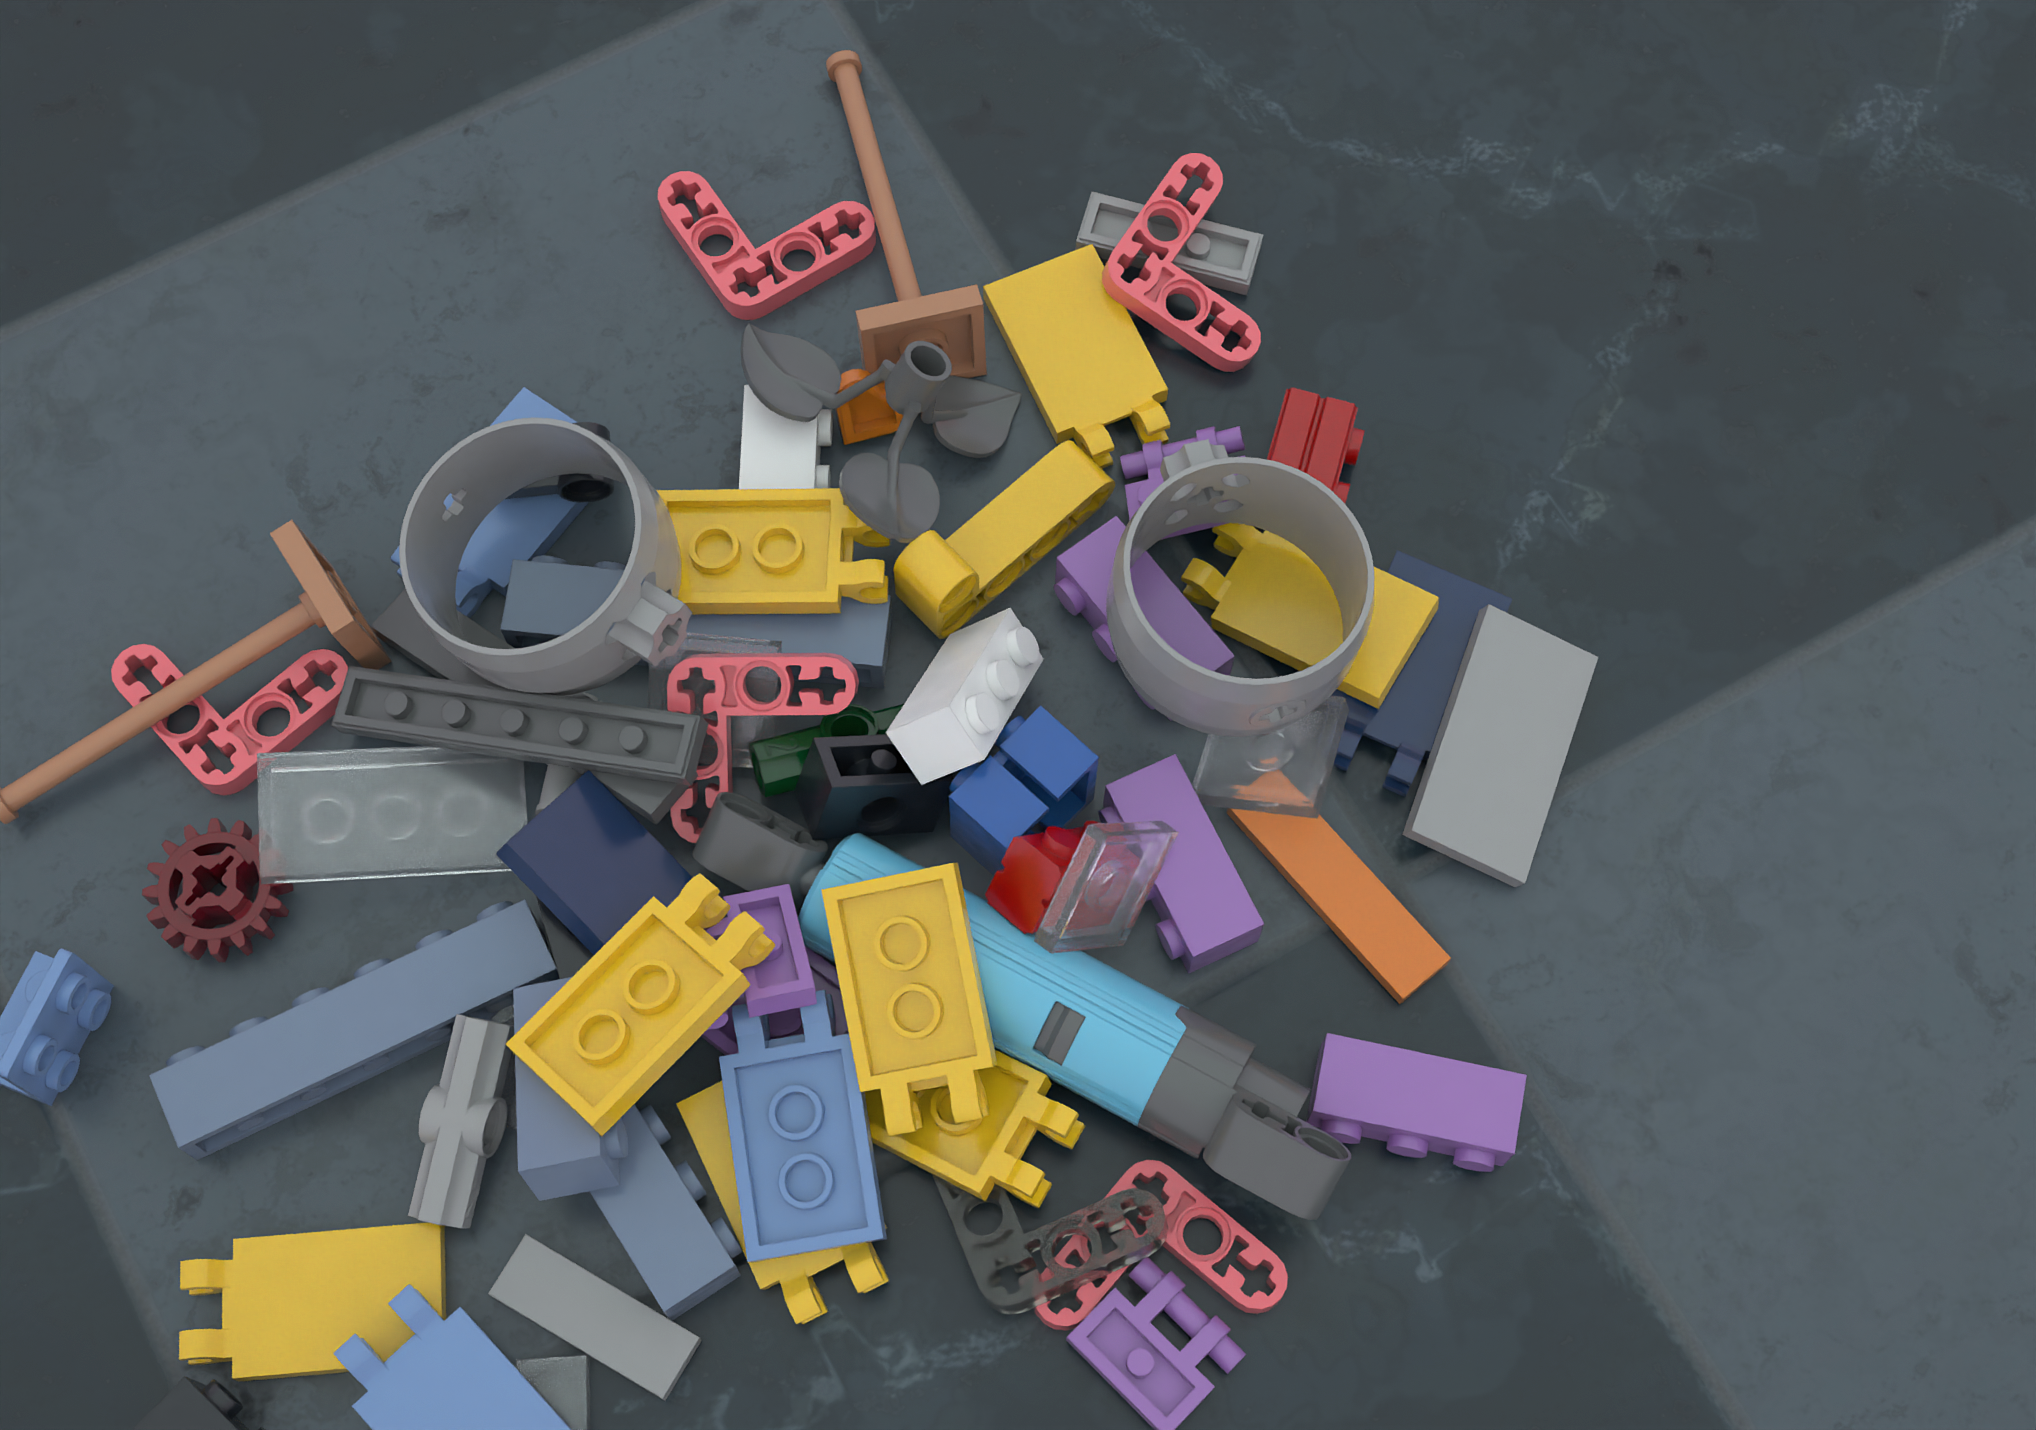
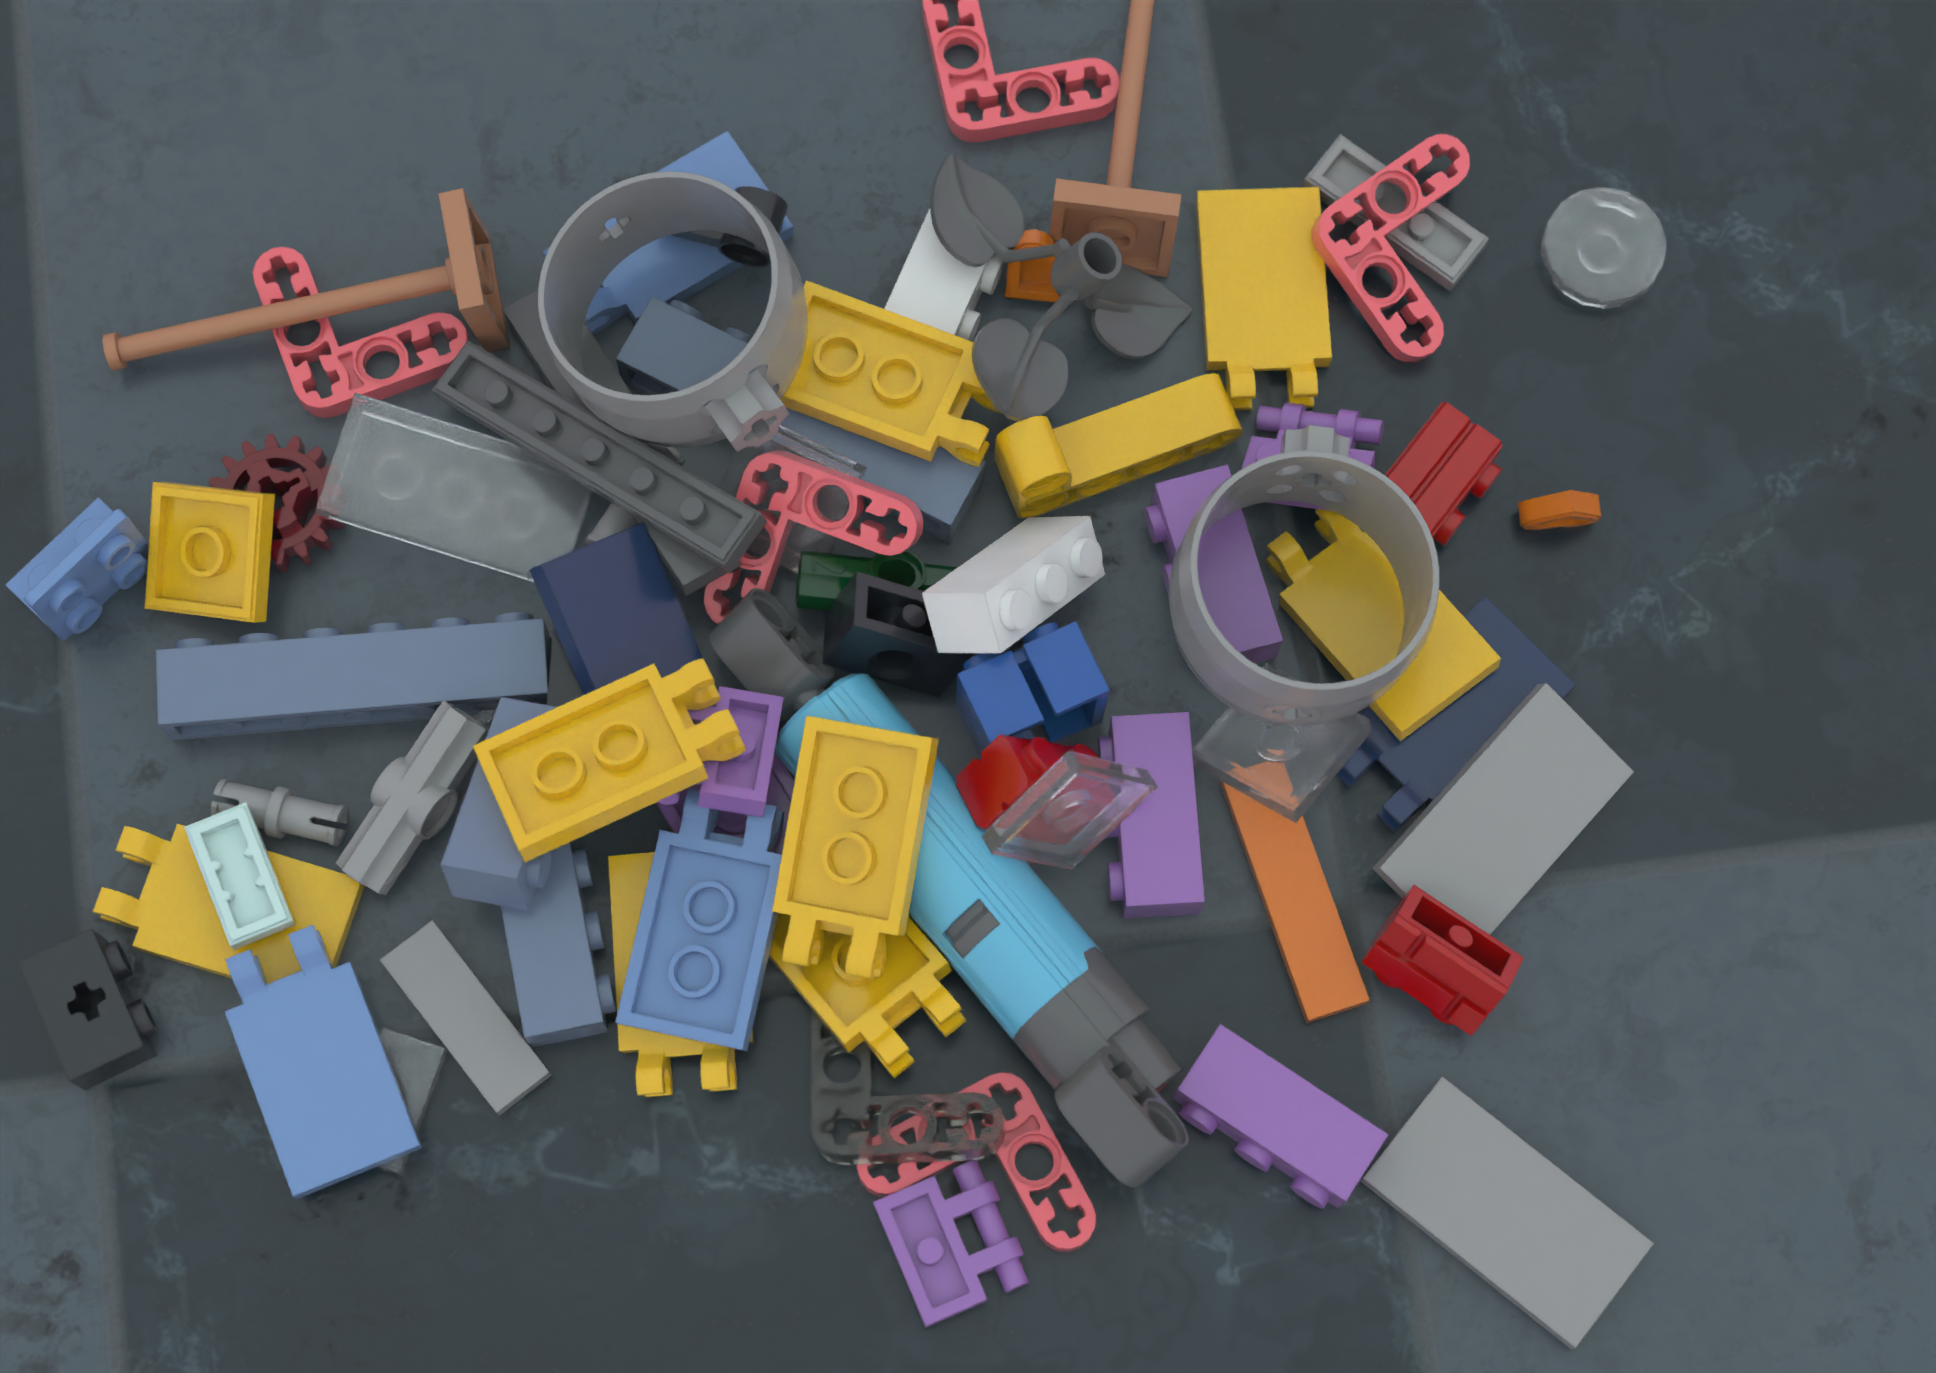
camera: 20 degrees right, 5 degrees up
none -> yellow tile [145,482,275,623]
none -> light aqua plate [184,802,296,950]
none -> light grey pin [211,778,349,847]
none -> light grey tile [1360,1076,1654,1349]
none -> red brick [1361,884,1524,1036]
none -> orange tile [1518,490,1601,530]
none -> clear tile [1541,187,1667,308]

